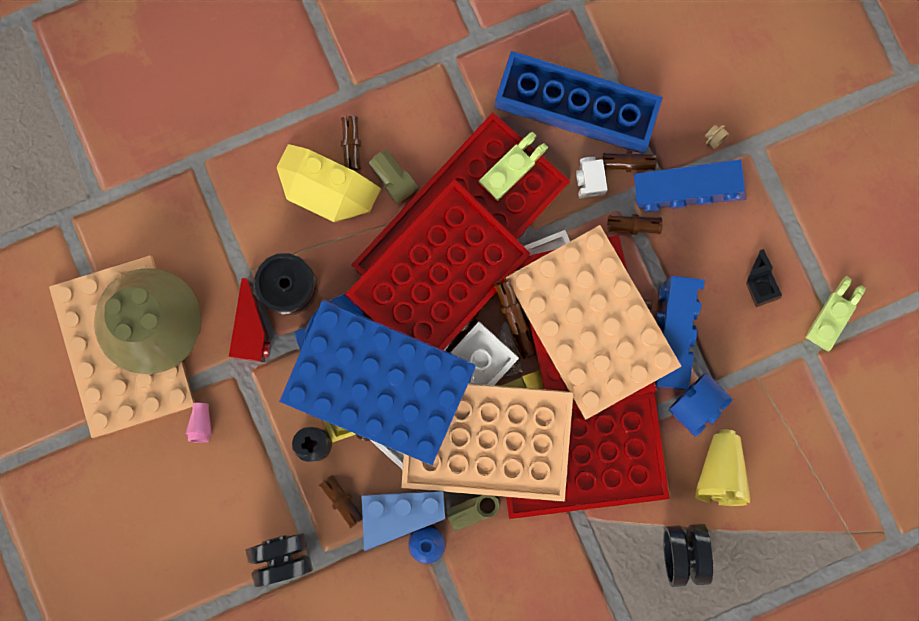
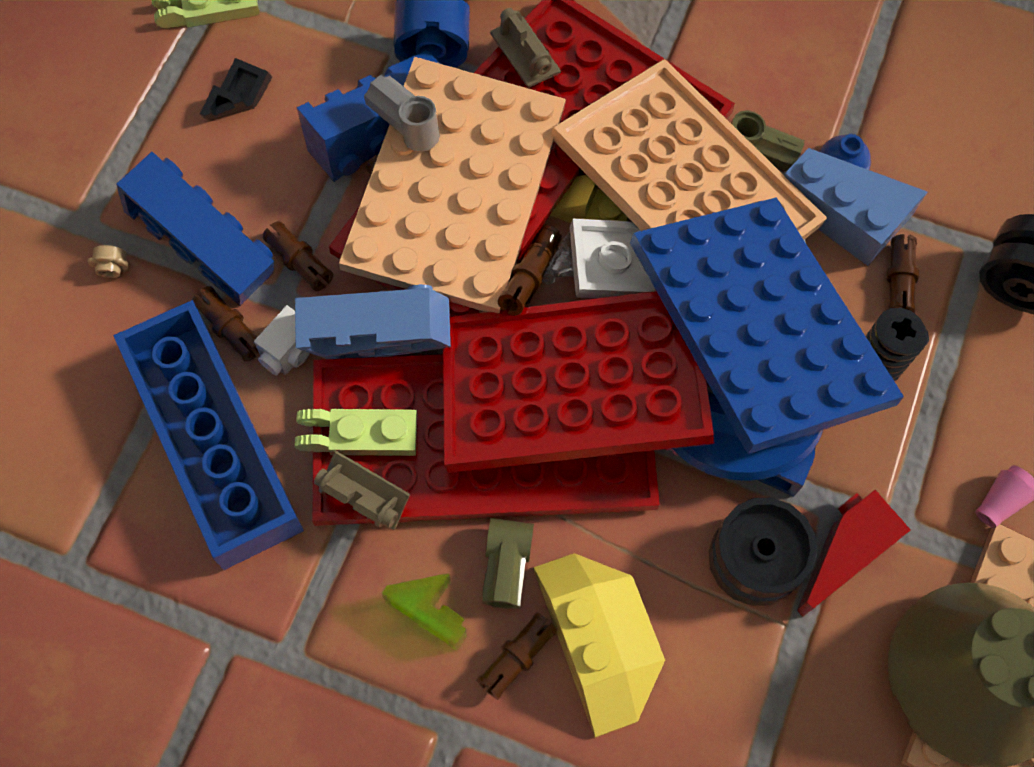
camera: 140 degrees left, 15 degrees down
none -> medium blue wedge [295,284,451,359]
none -> dark tan hinge [314,451,410,530]
none -> light grey piece [364,75,440,152]
none -> clear neon green slope [382,574,467,651]
none -> dark tan hinge [490,8,561,88]

